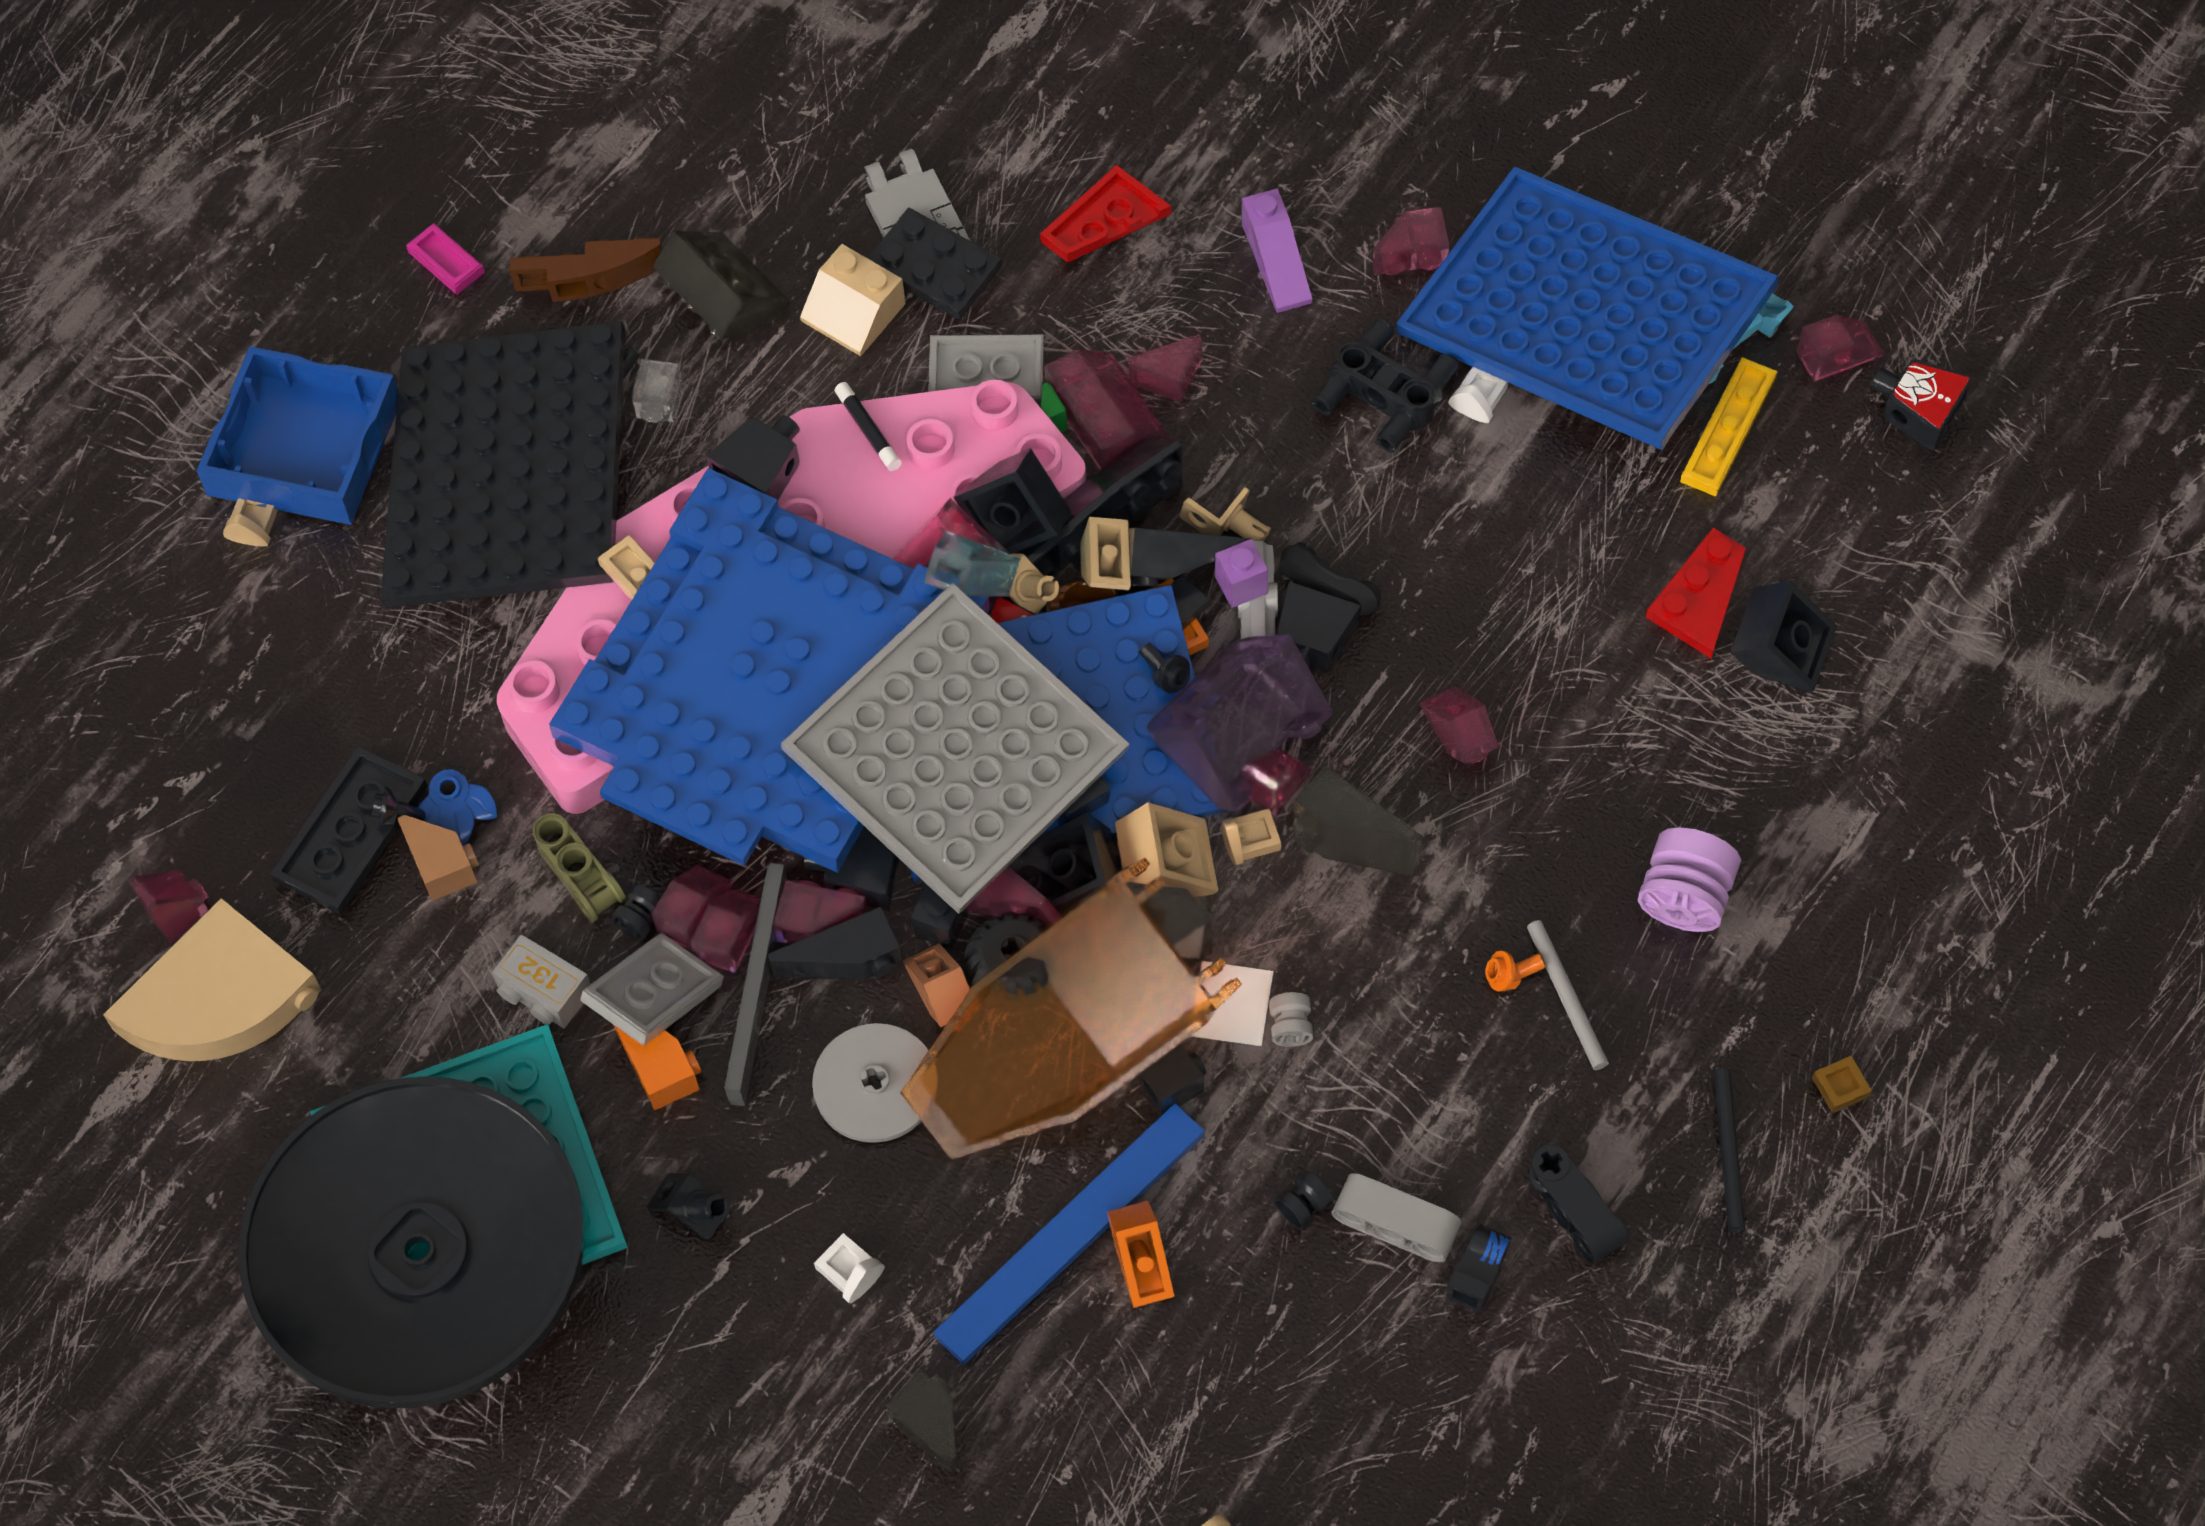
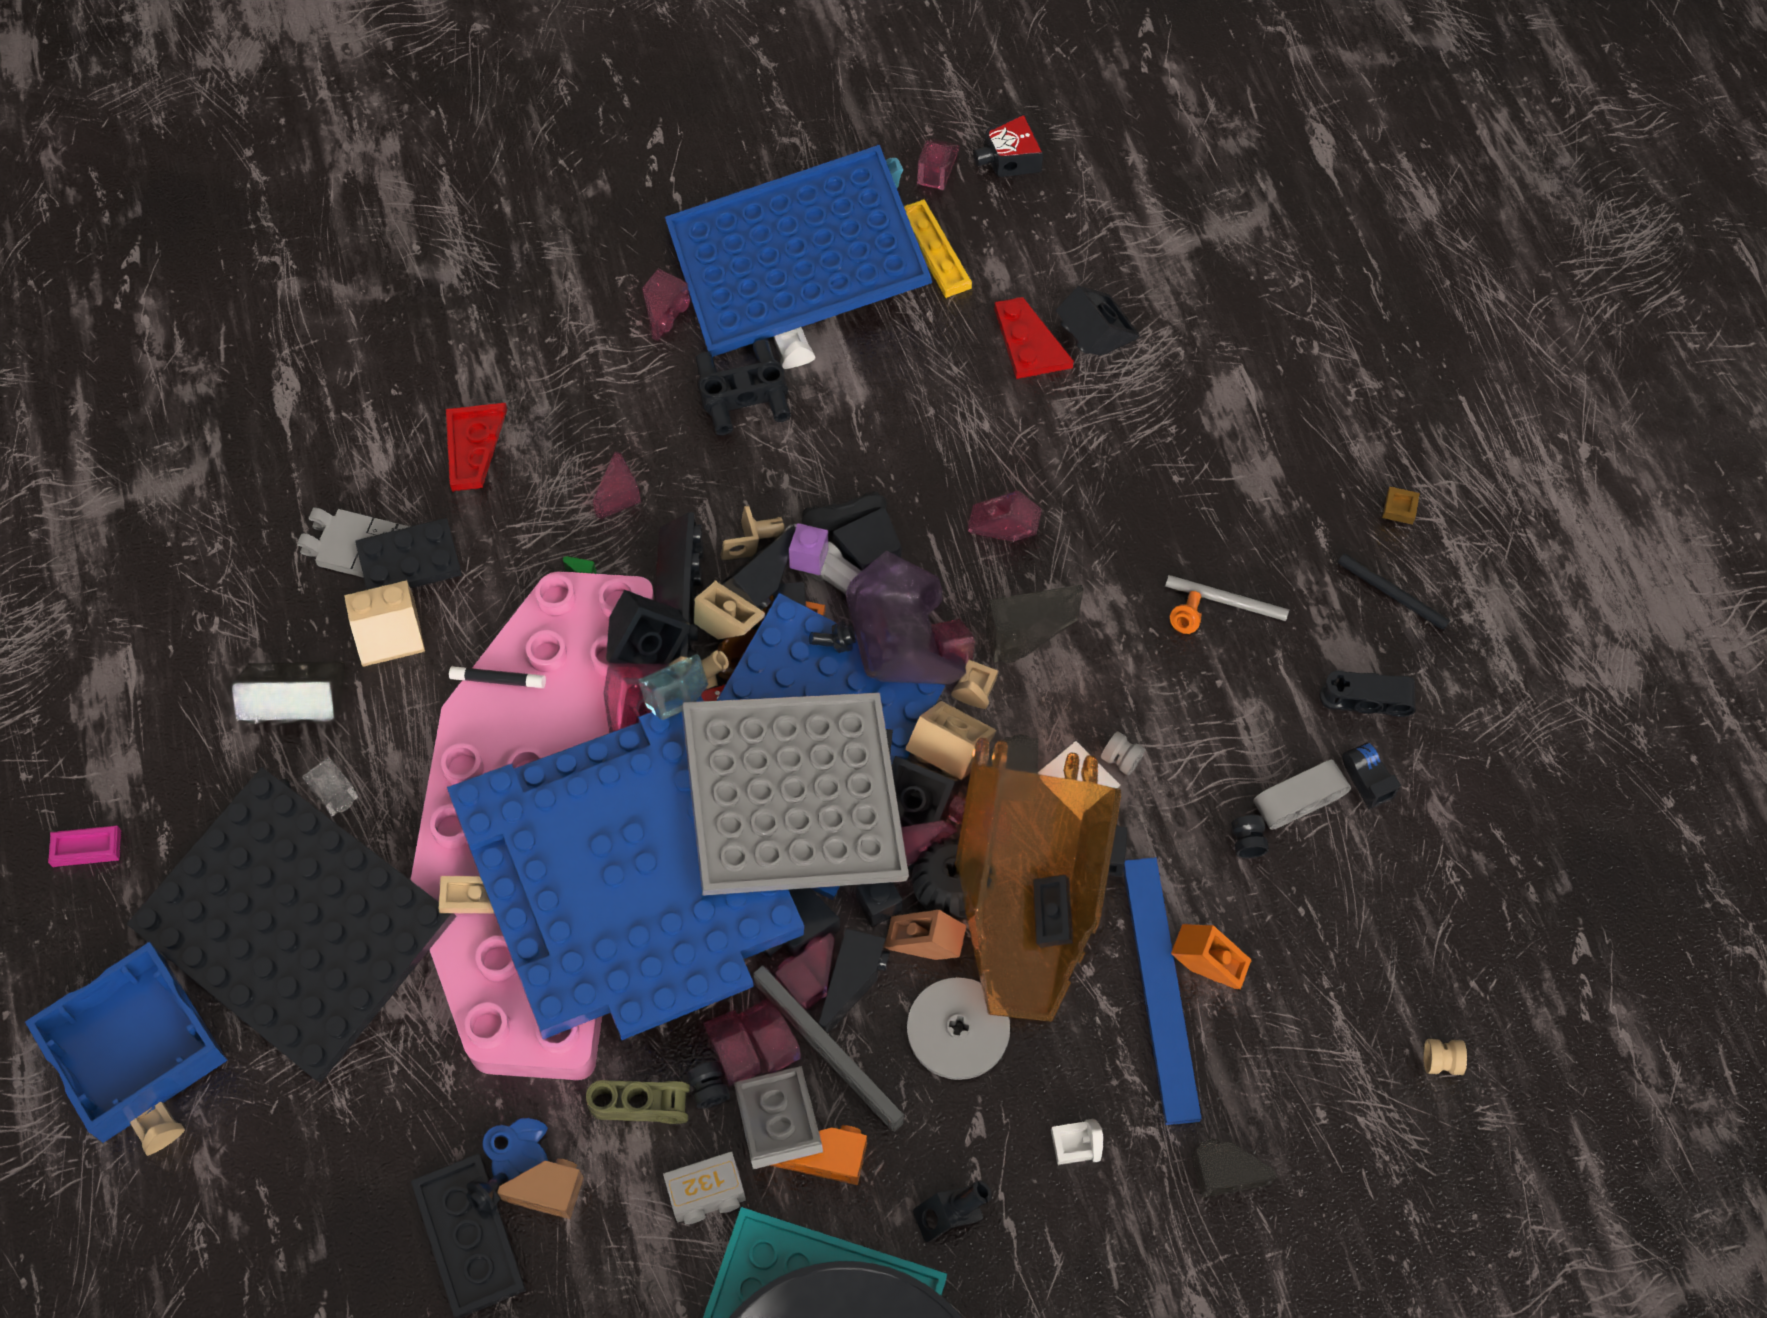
camera: 55 degrees left, 0 degrees up
reddish brown slope [509,237,665,302] -> none
black torso [706,415,800,500] -> none
light grey tile [928,334,1044,406] -> none
clear pink slope [1045,349,1169,471] -> none
medium lavender slope [1242,188,1312,313] -> none
lavender wheel [1638,827,1741,932] -> none
none -> black plate [1033,875,1073,948]

